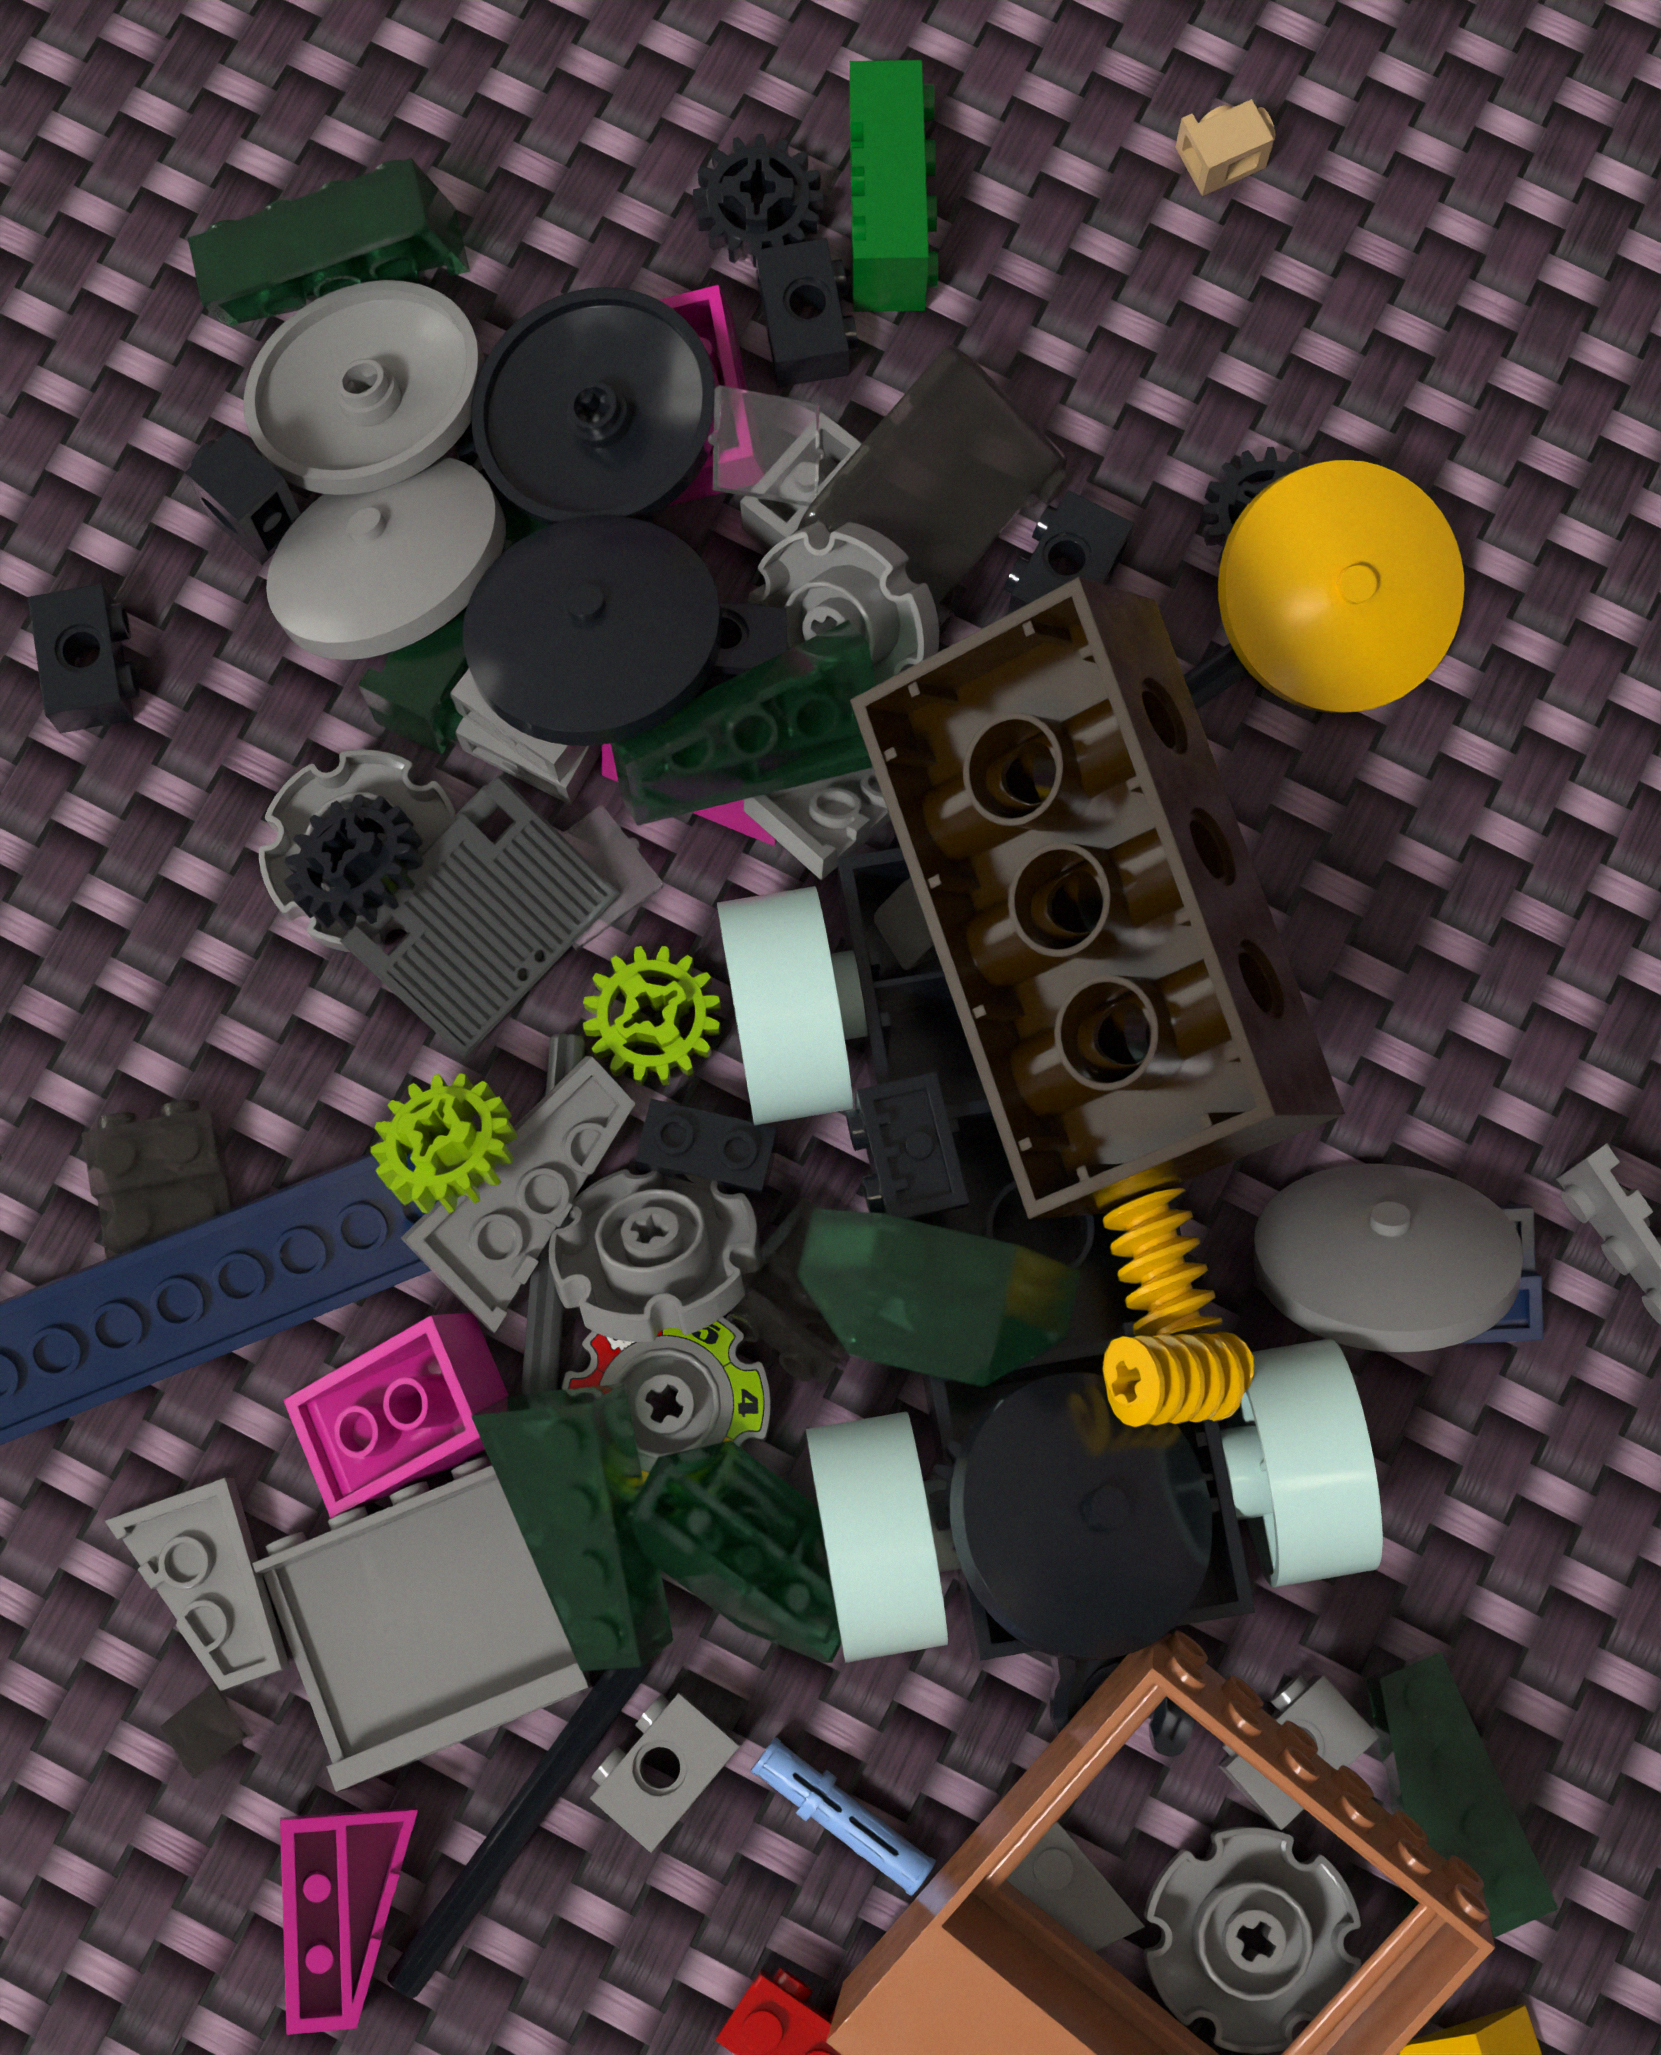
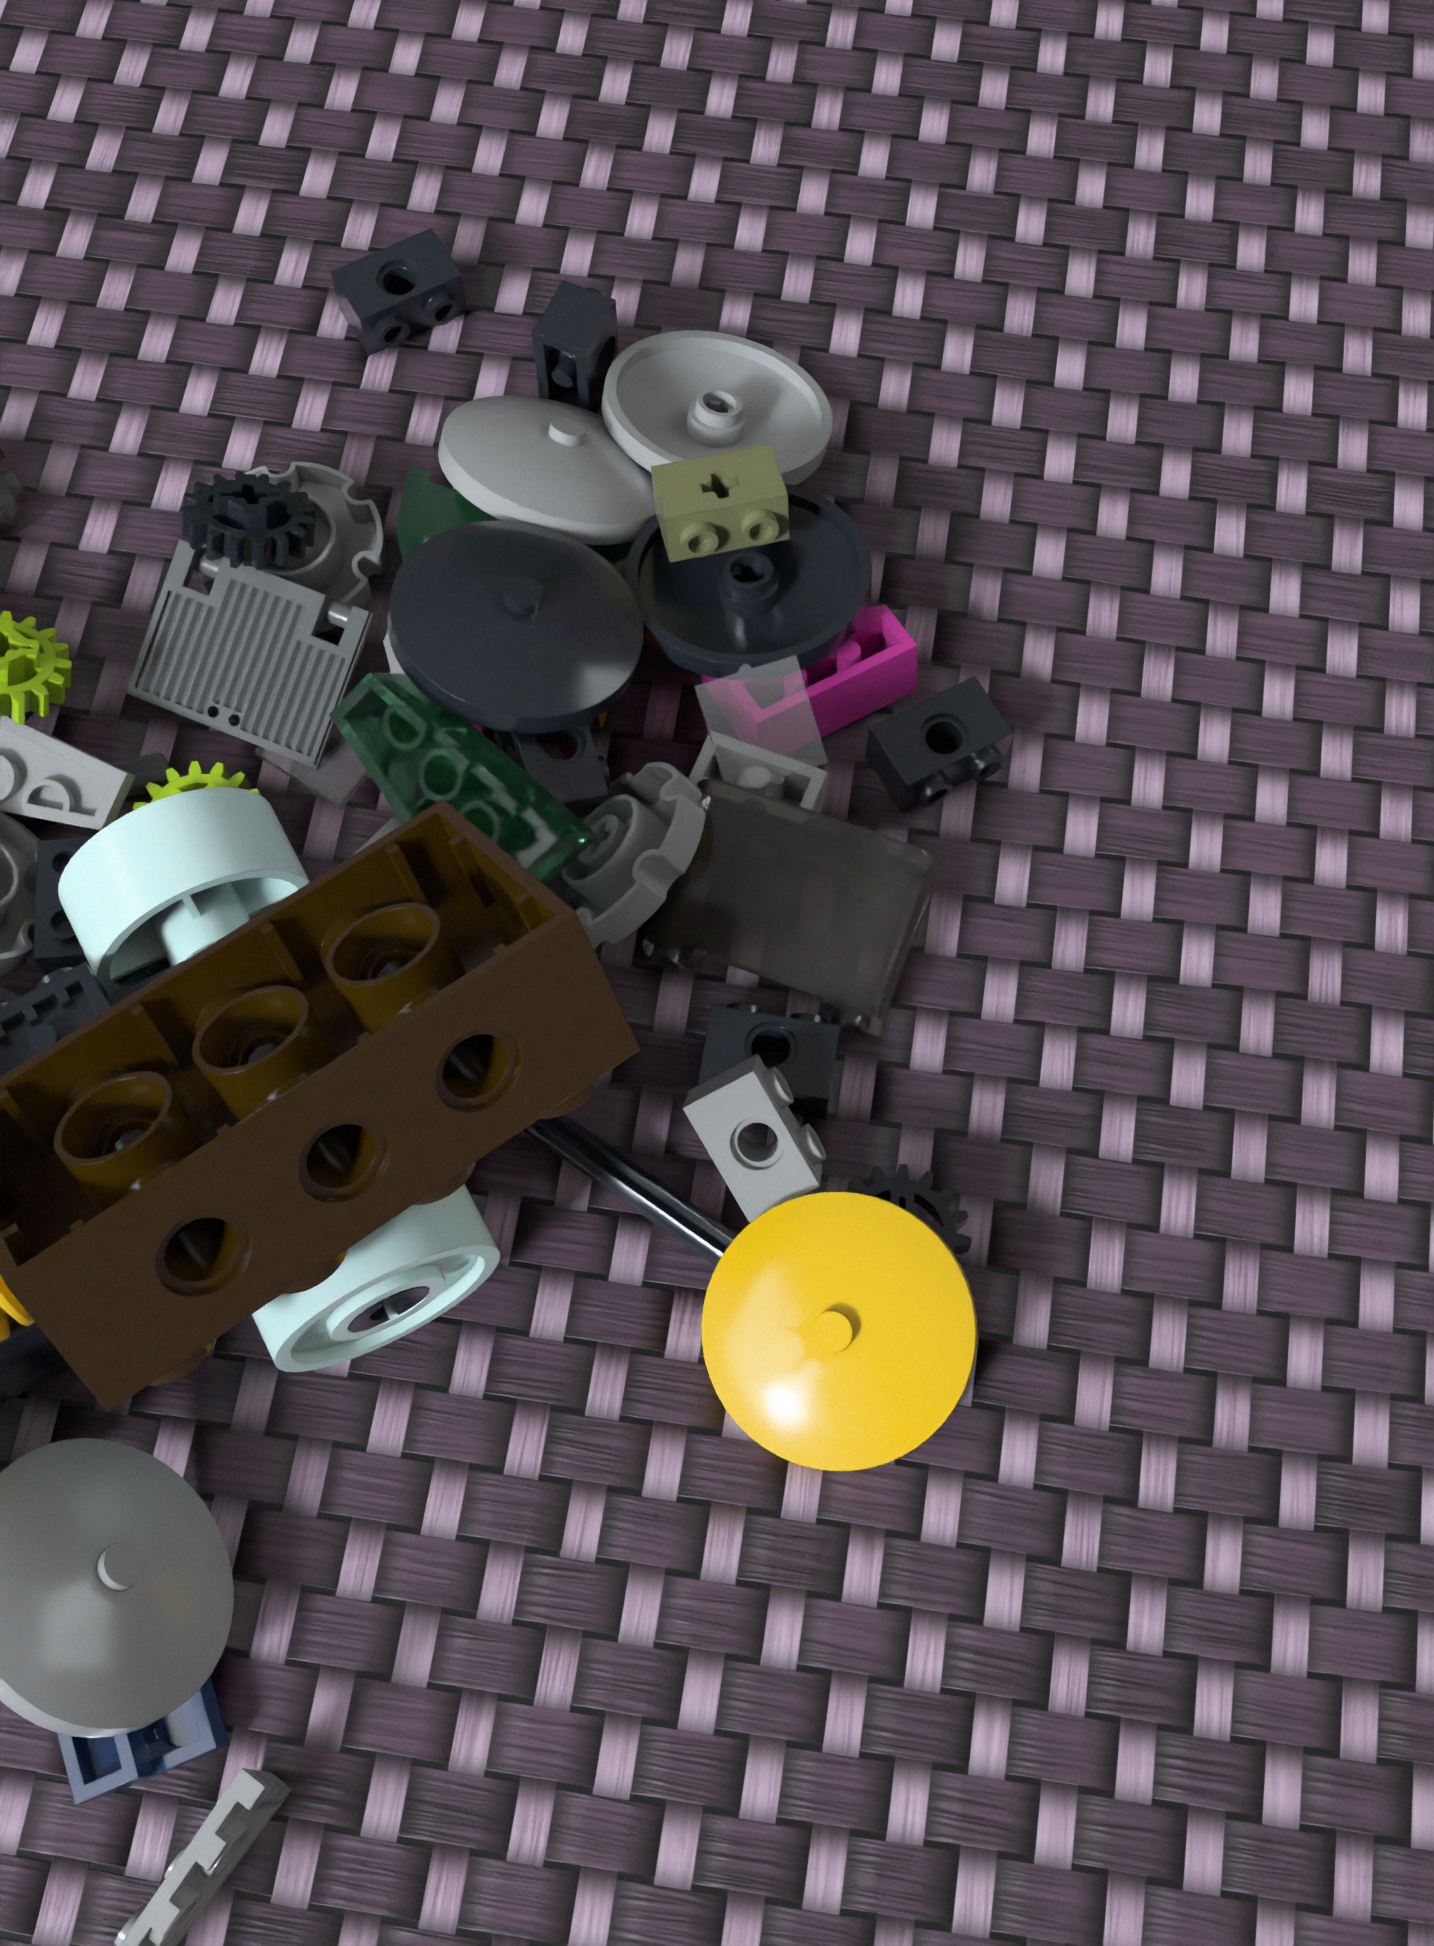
camera: 70 degrees right, 10 degrees down
clear green wedge [188,158,470,326] -> none
black gear [693,134,824,268] -> none
green wedge [849,60,938,312] -> none
tan brick [1175,99,1275,196] -> none
none -> olive brick [651,443,789,563]
none -> light grey brick [683,1054,826,1223]

